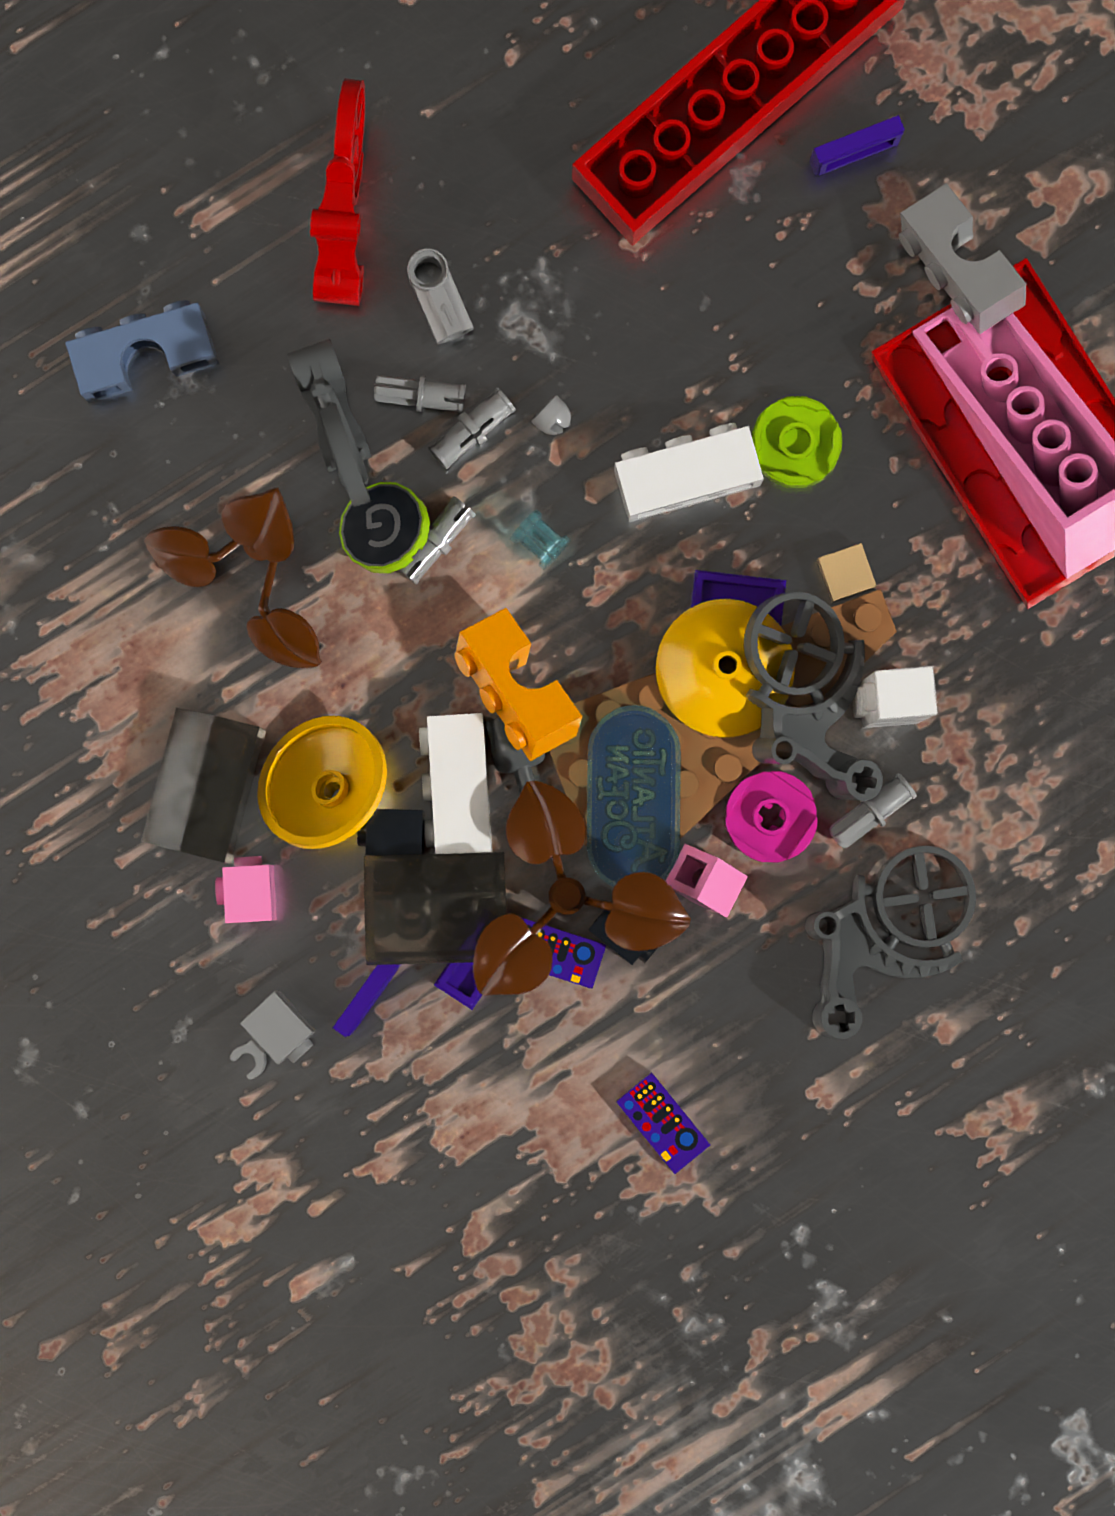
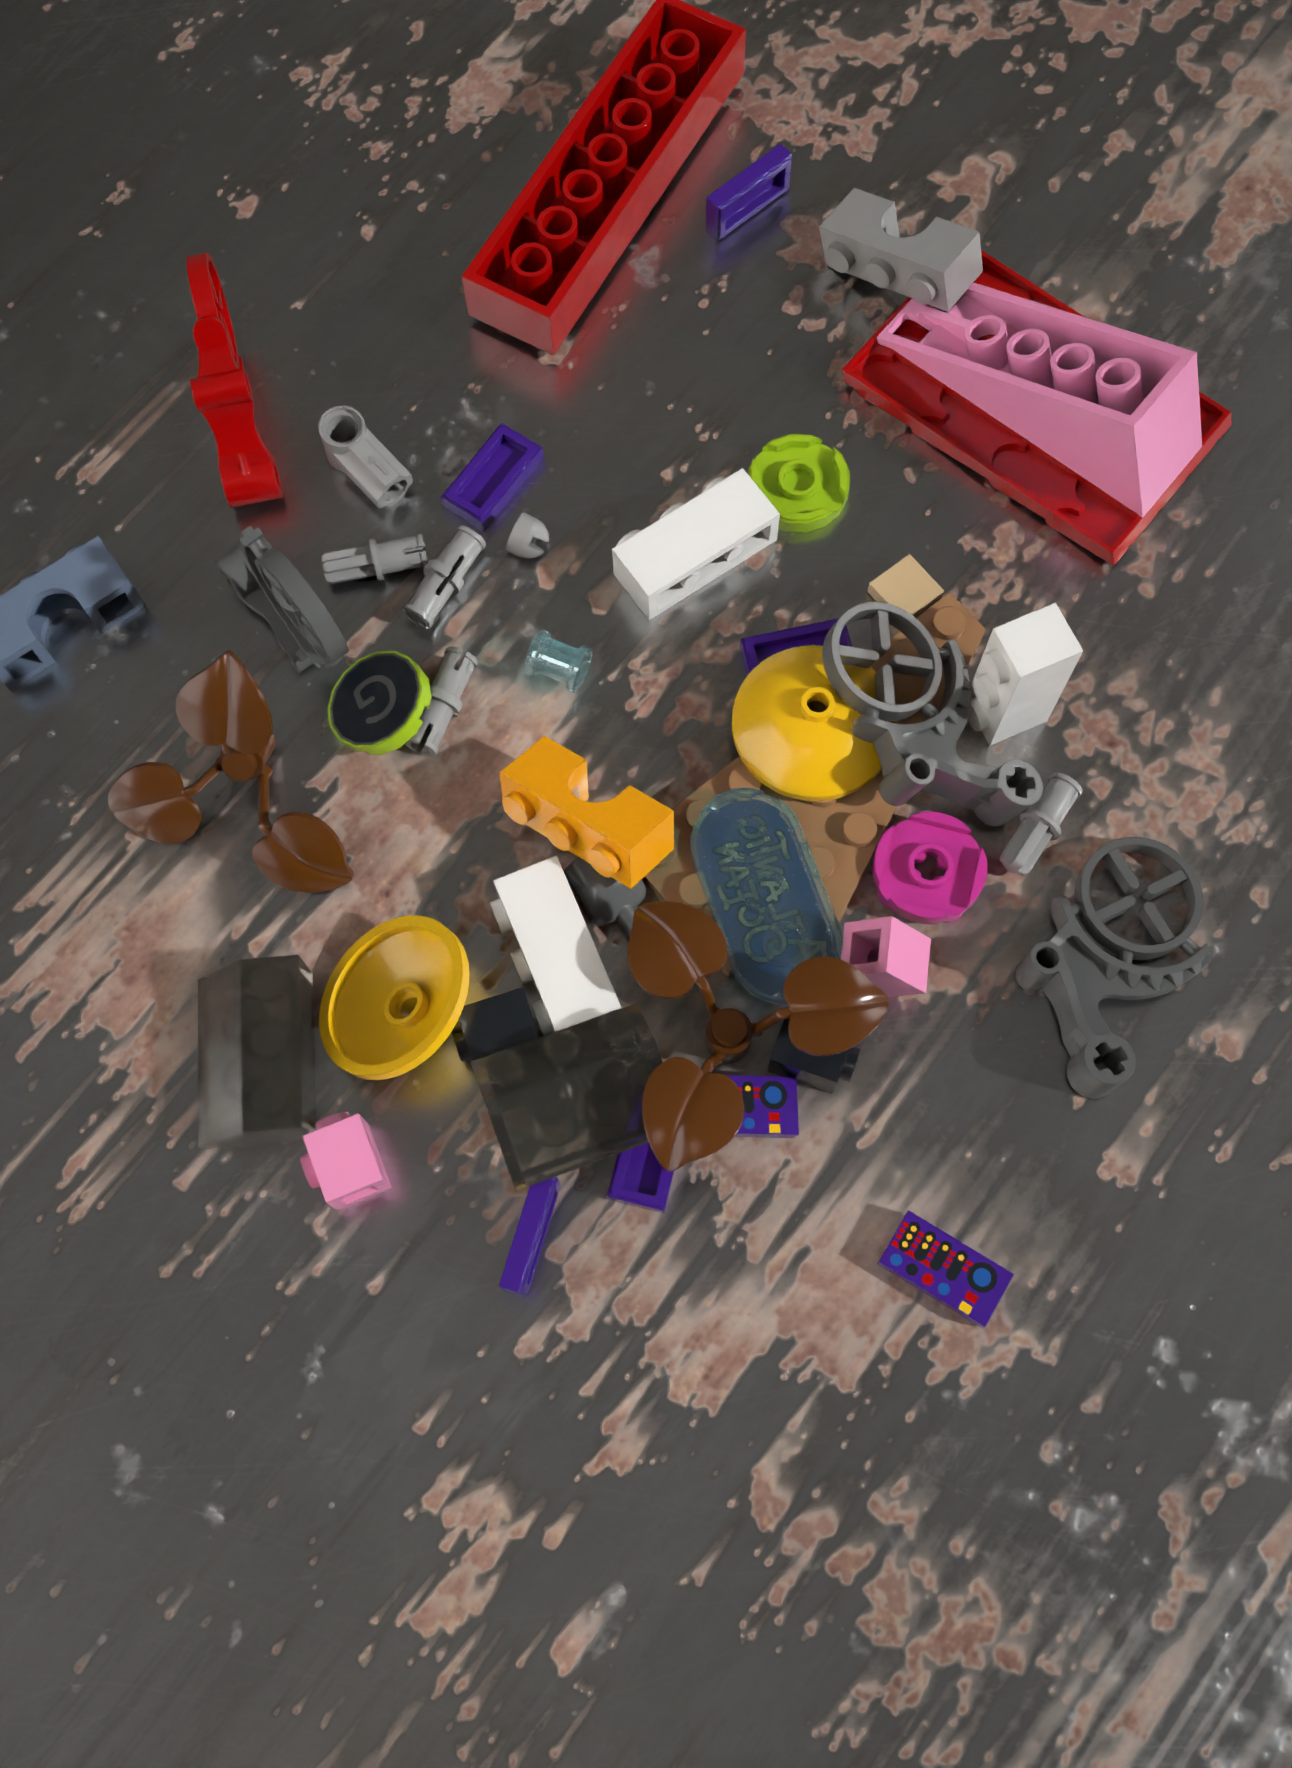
camera: 15 degrees left, 15 degrees down
light grey brick [230,990,316,1080] -> none
none -> dark purple tile [441,423,544,532]

